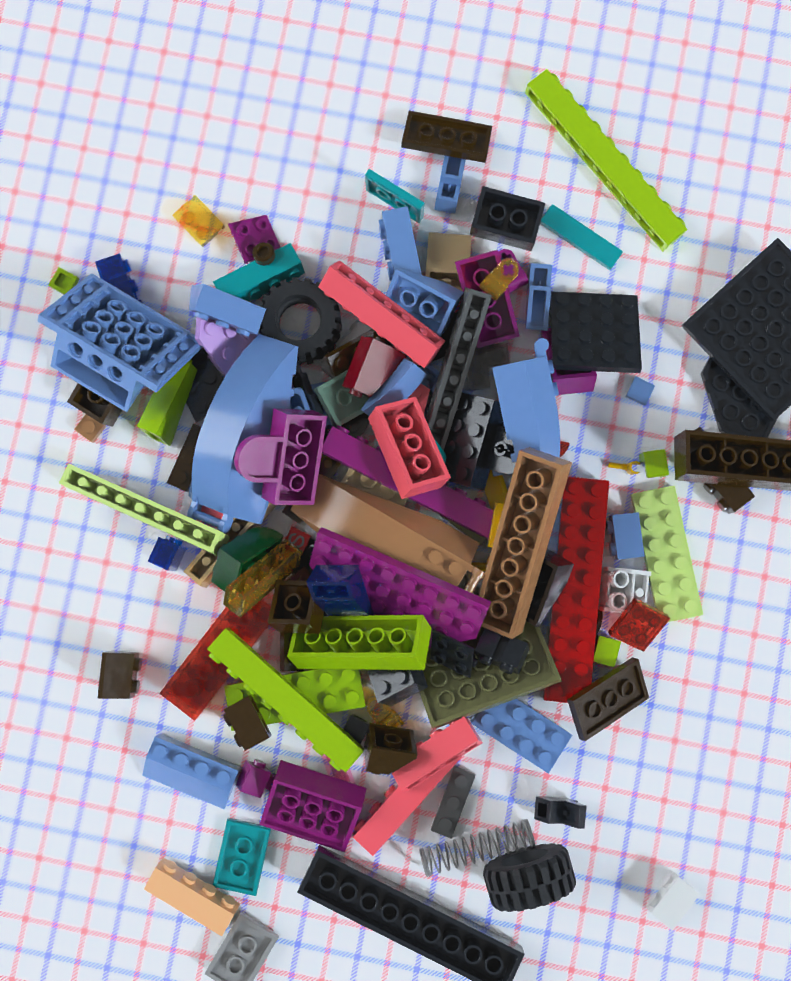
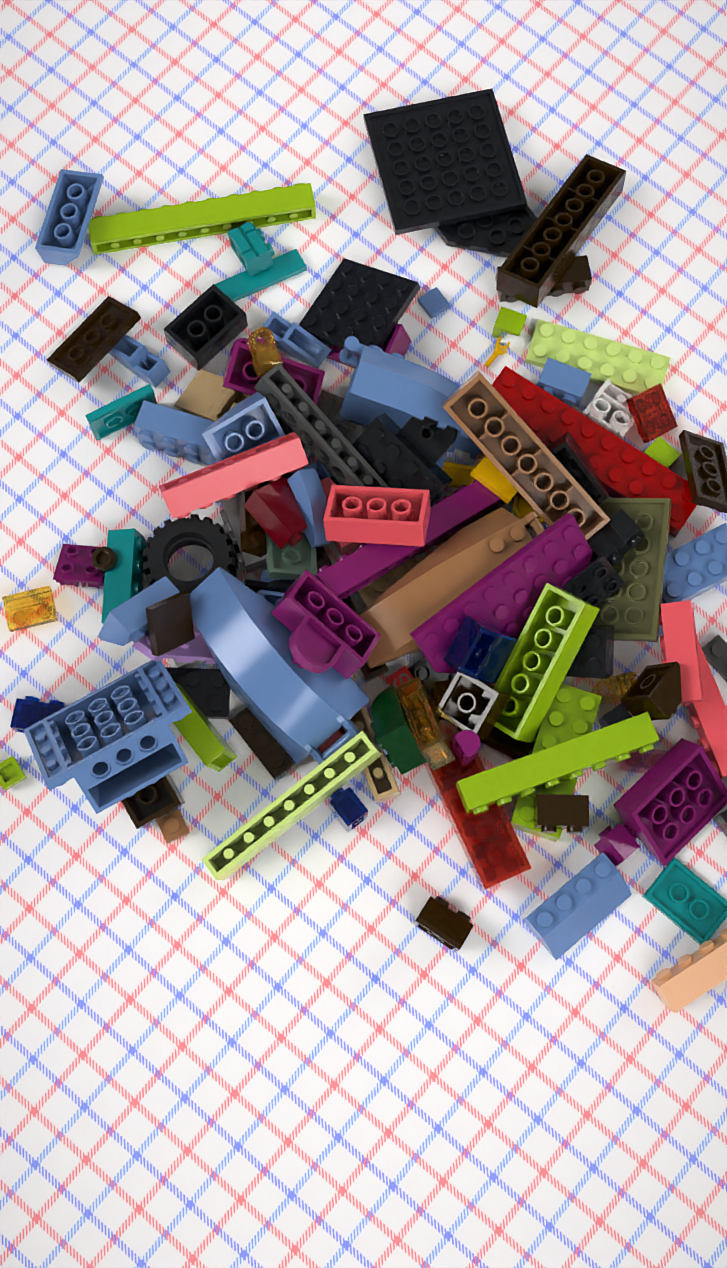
camera: 65 degrees left, 10 degrees down
none -> medium blue slope [35,169,104,266]
none -> dark brown tile [146,591,195,657]
none -> teal brick [227,222,275,276]
none -> magenta brick [451,730,481,766]

